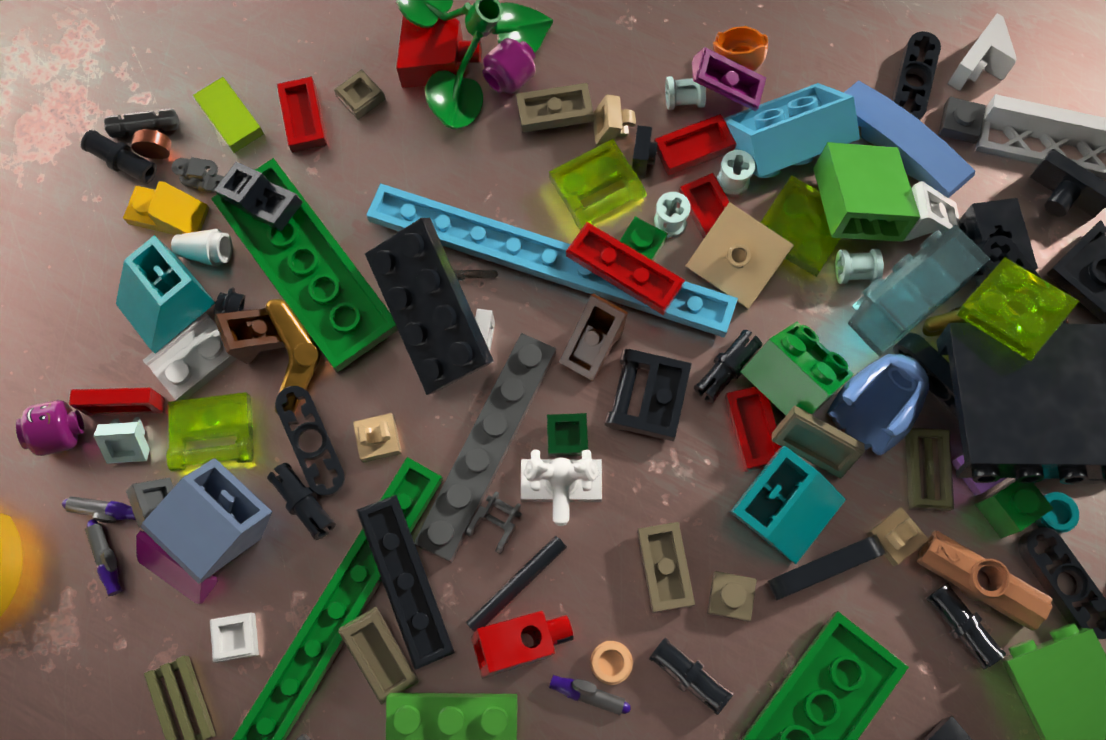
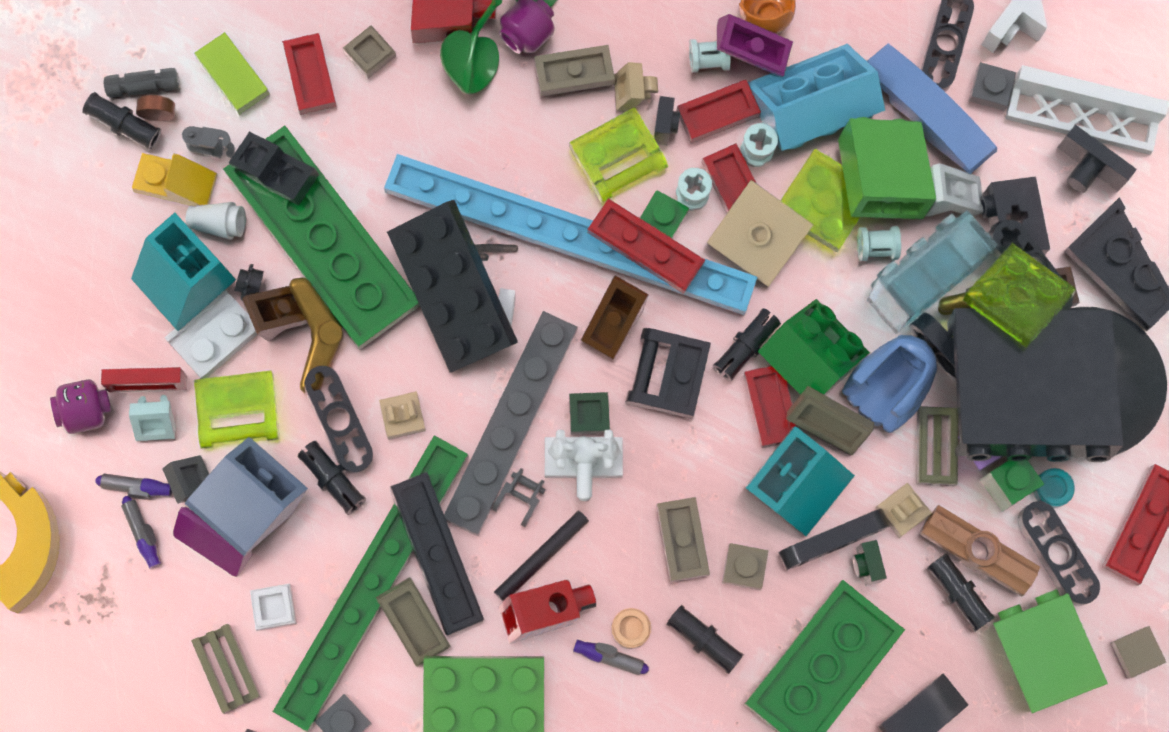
camera: 10 degrees left, 5 degrees up
none -> dark green plate [852,540,887,586]

